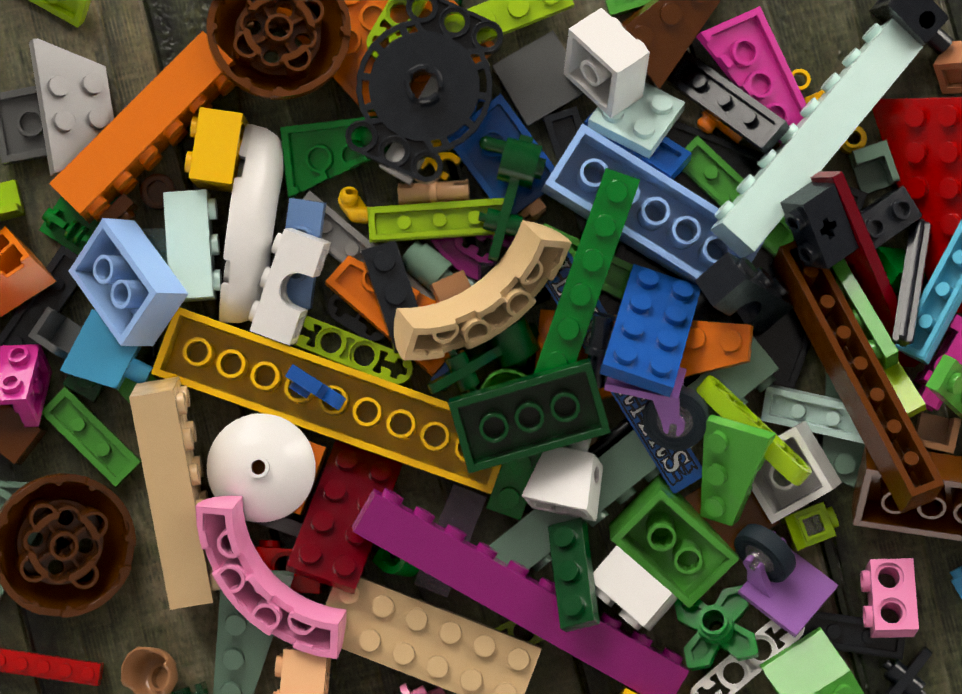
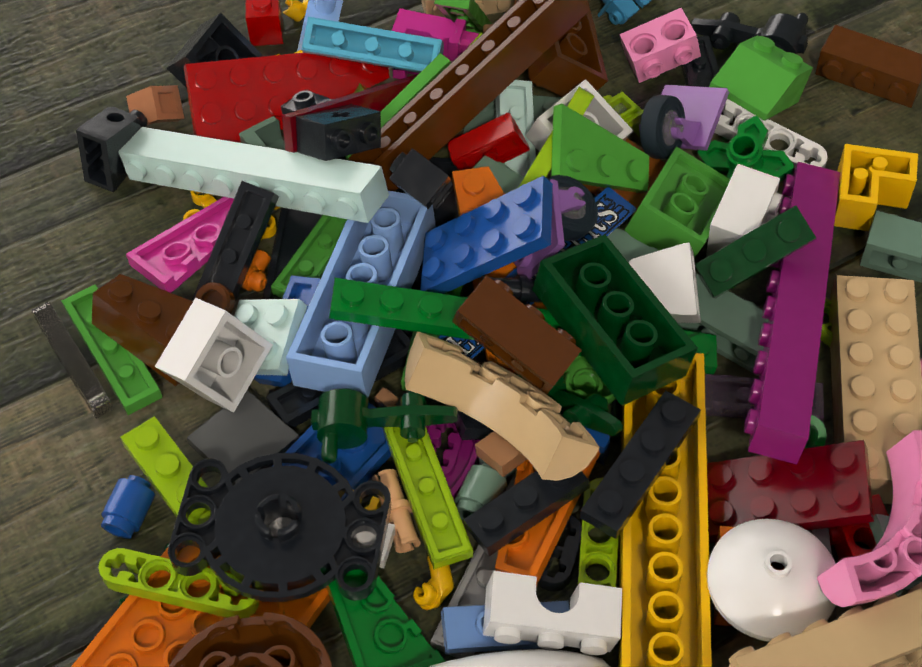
camera: 110 degrees left, 30 degrees down
blue plate [285,364,346,411] -> none
axle [892,219,932,347] -> none
none -> reddish brown tile [195,282,235,314]
none -> red slope [448,113,530,170]
none -> reddish brown brick [452,275,582,395]
none -> black plate [580,390,701,539]

